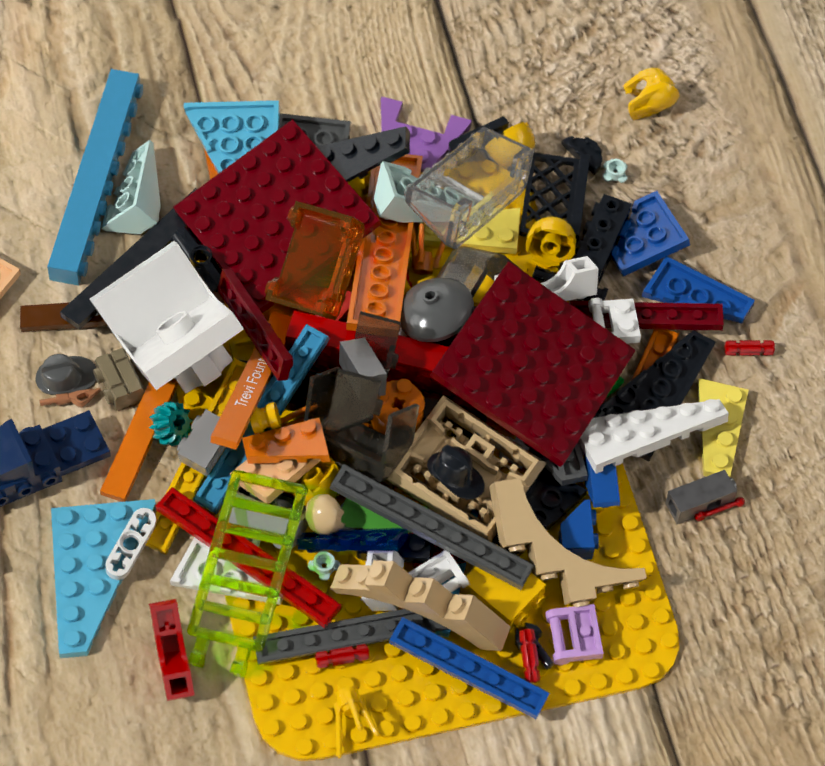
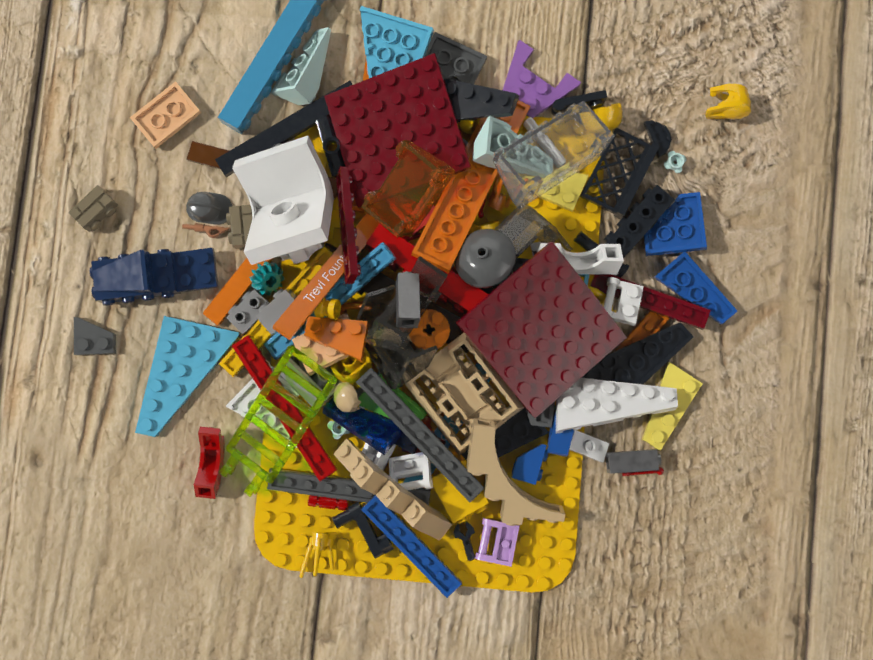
camera: 25 degrees right, 25 degrees up
white beam [106,508,156,580] -> none
black piece [427,444,485,500] -> none
red axle [519,629,541,683] -> none
yellow cylinder [526,216,576,267] -> none
red axle [724,340,775,355] -> none
none -> light grey brick [226,289,269,335]
none -> black beam [332,502,394,559]
none -> white plate [569,430,609,463]

